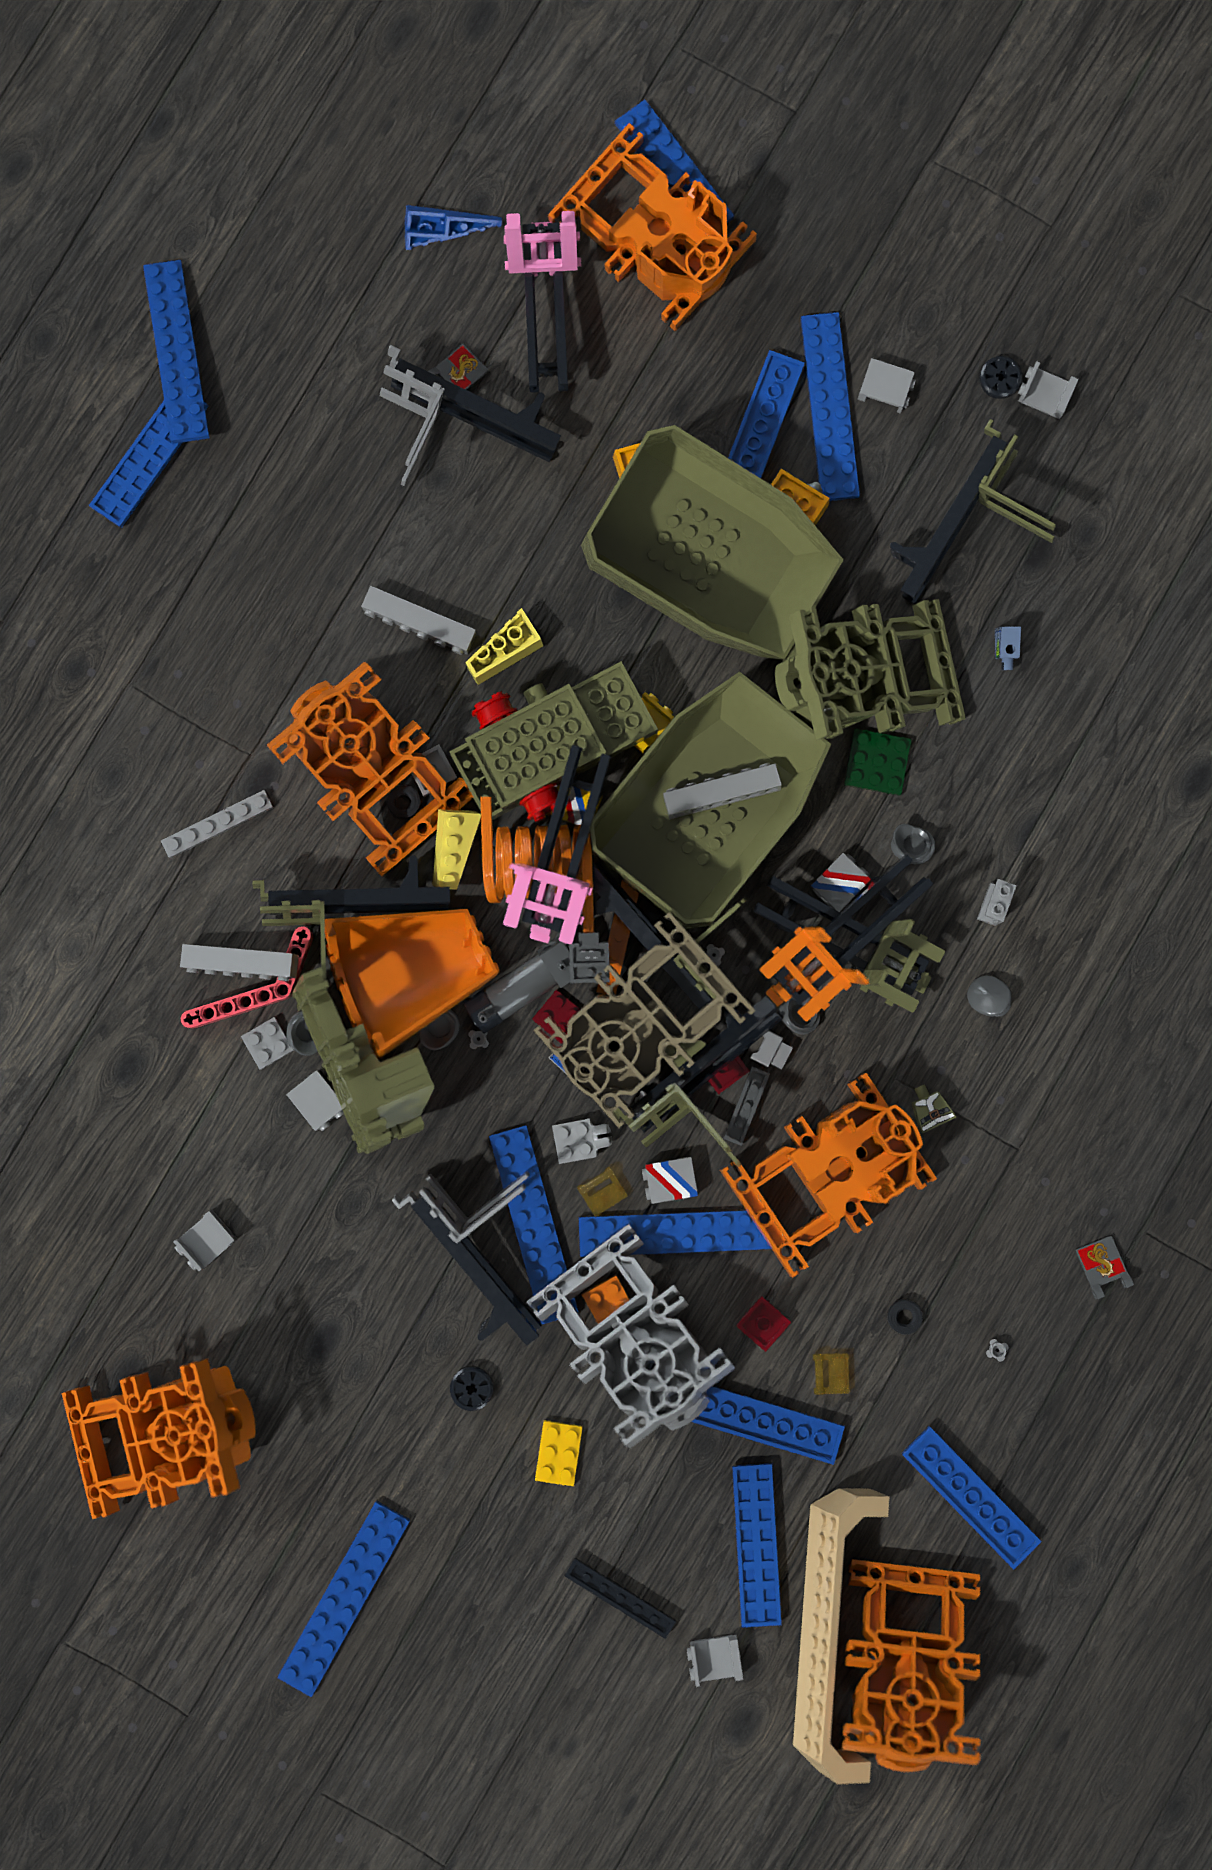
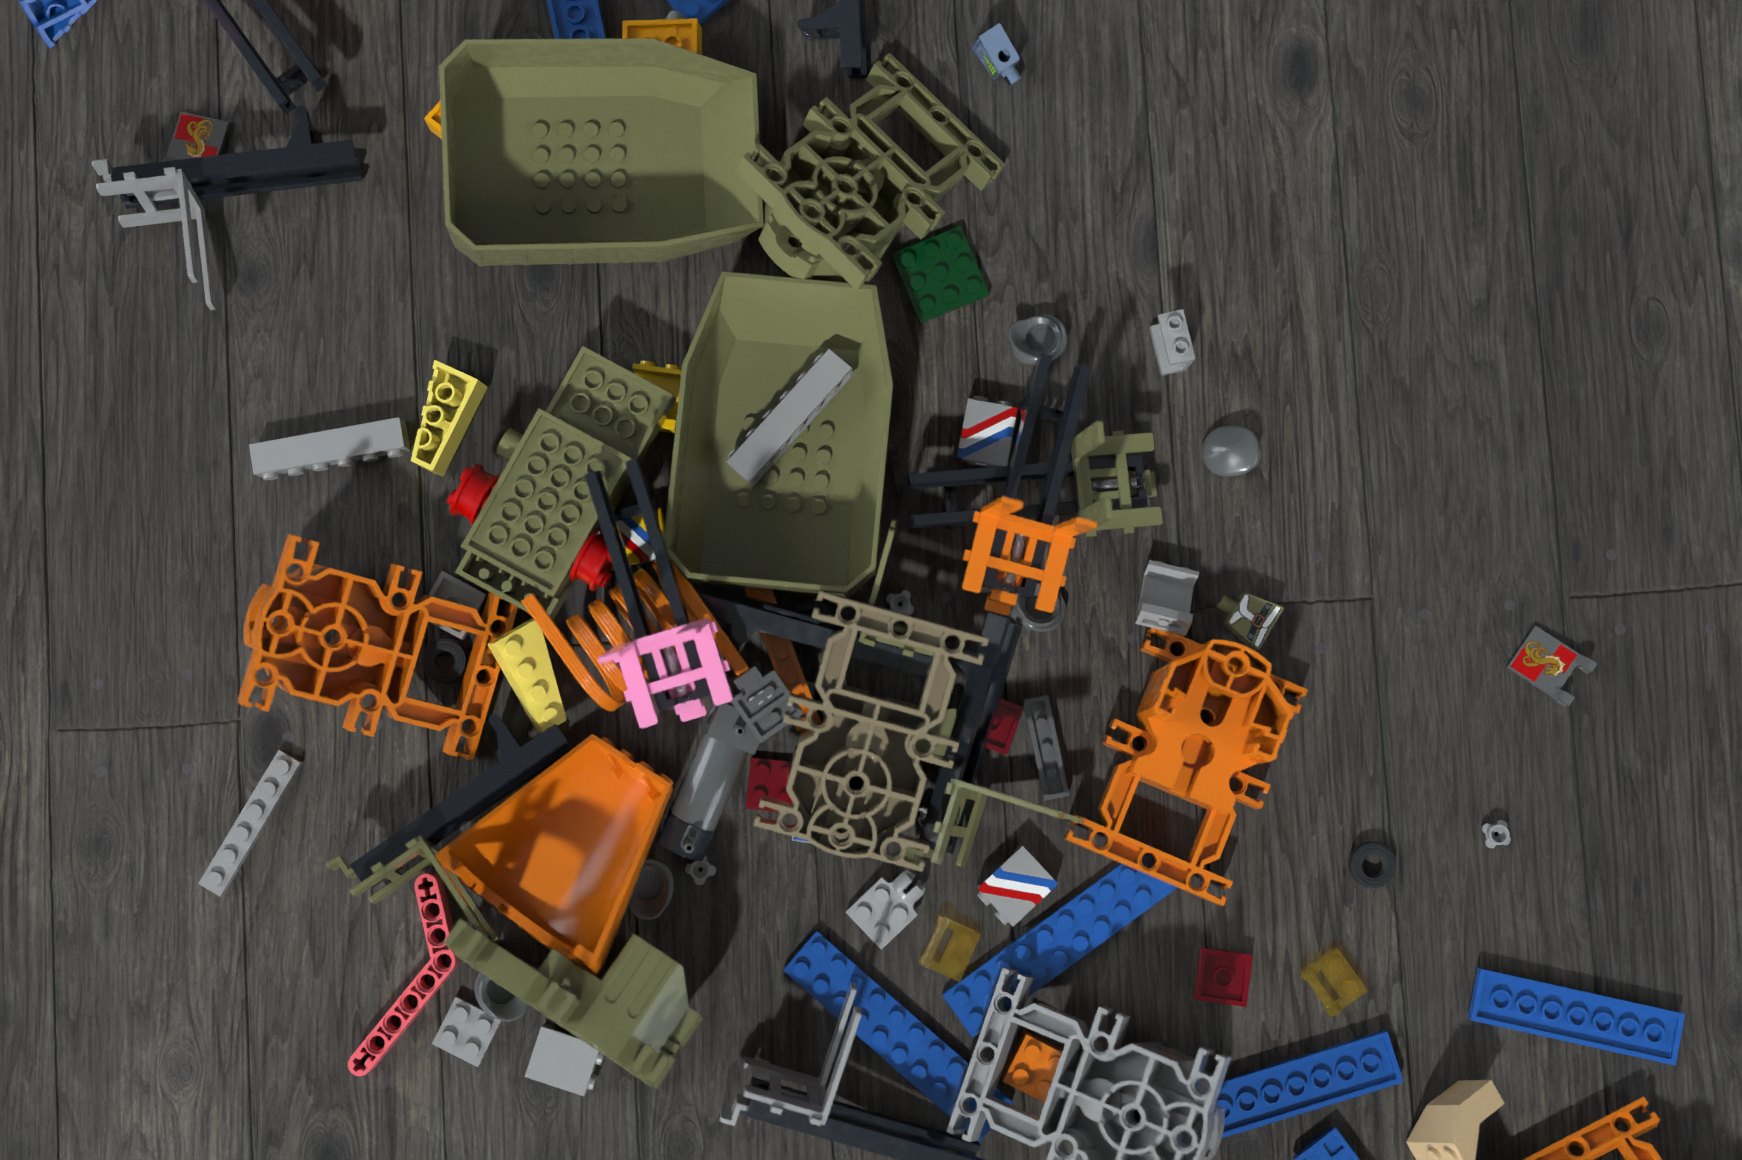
camera: 30 degrees left, 0 degrees up
light grey brick [180,944,299,981] -> none
light grey piece [750,1031,793,1069] -> none
none -> light grey panel [1135,560,1199,636]

